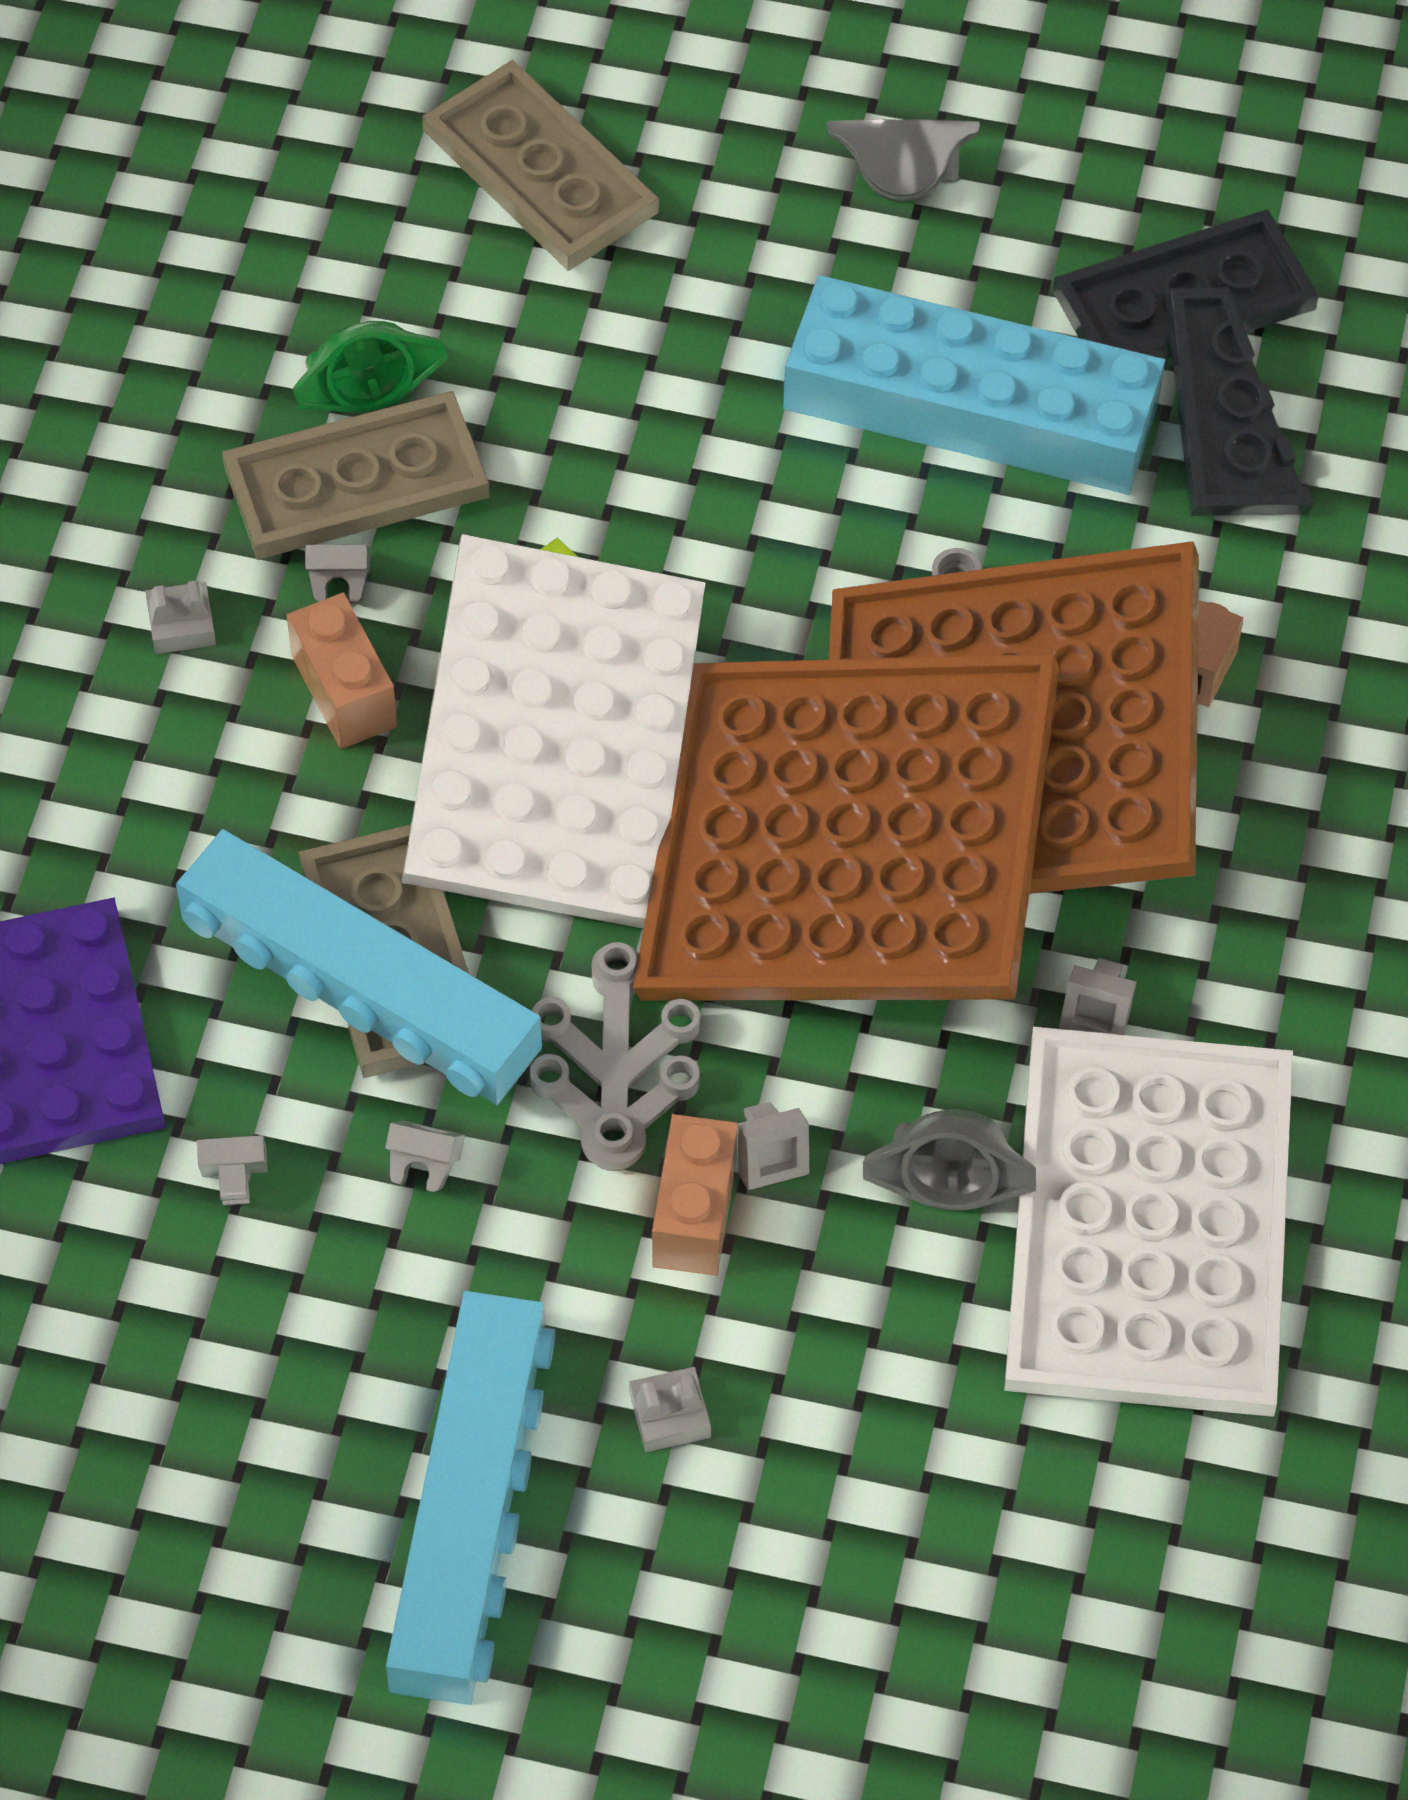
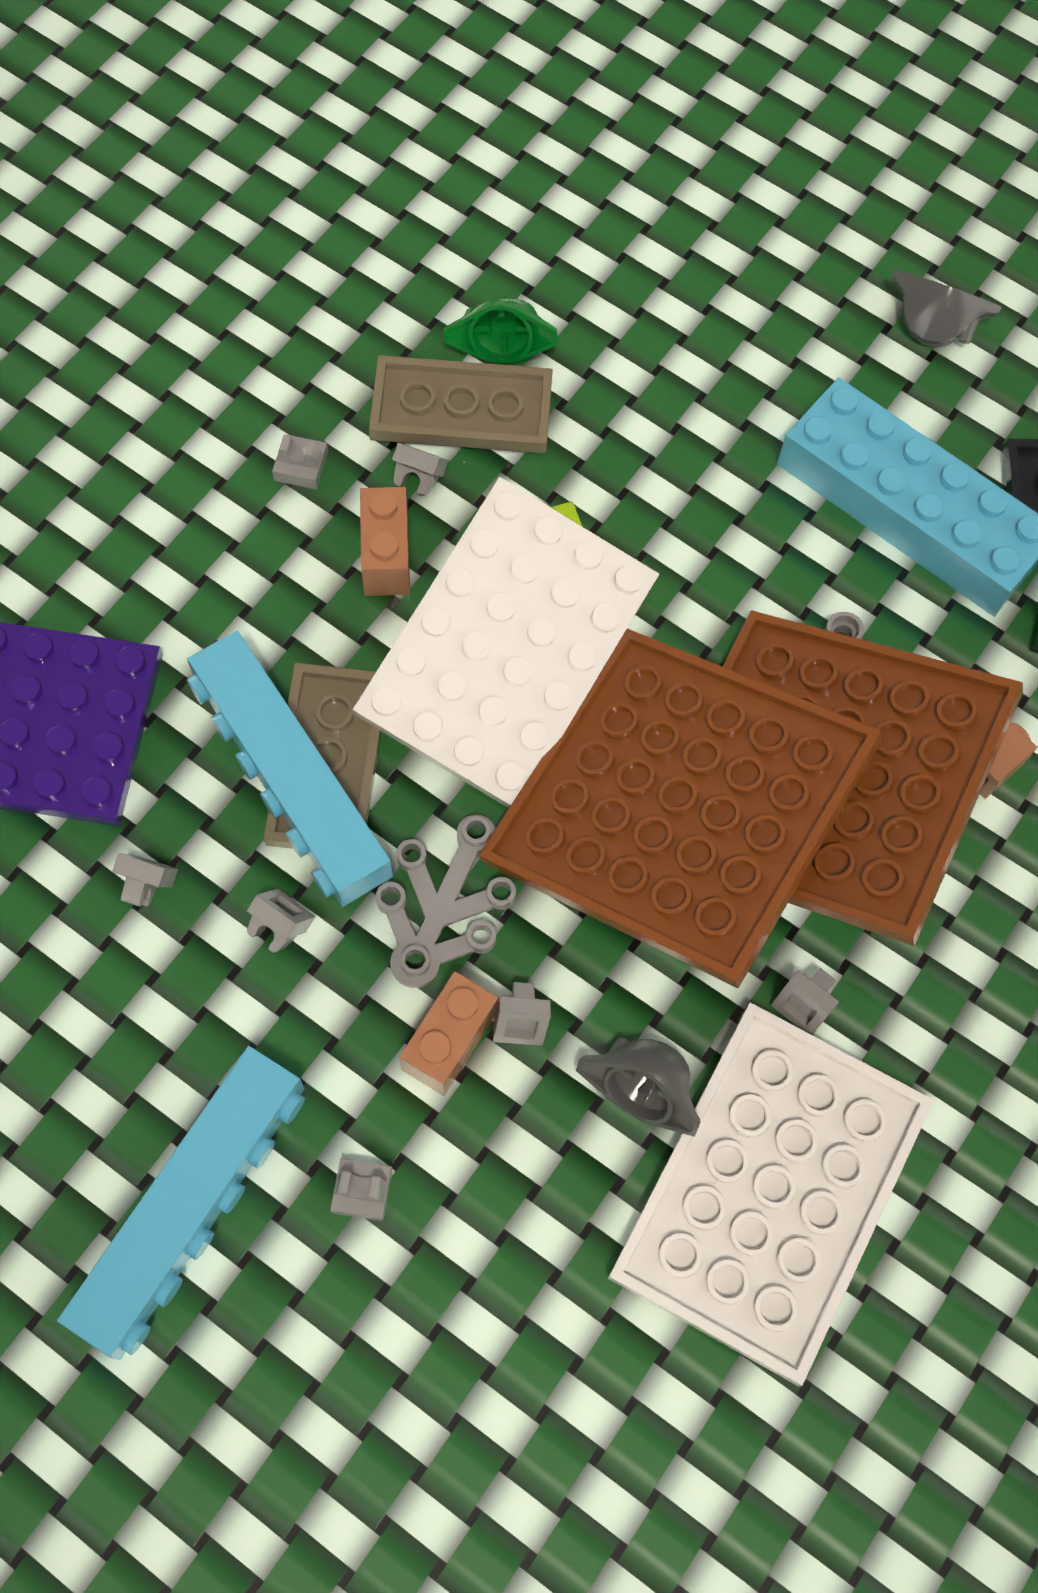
camera: 20 degrees right, 10 degrees up
dark tan plate [422,59,659,271] -> none

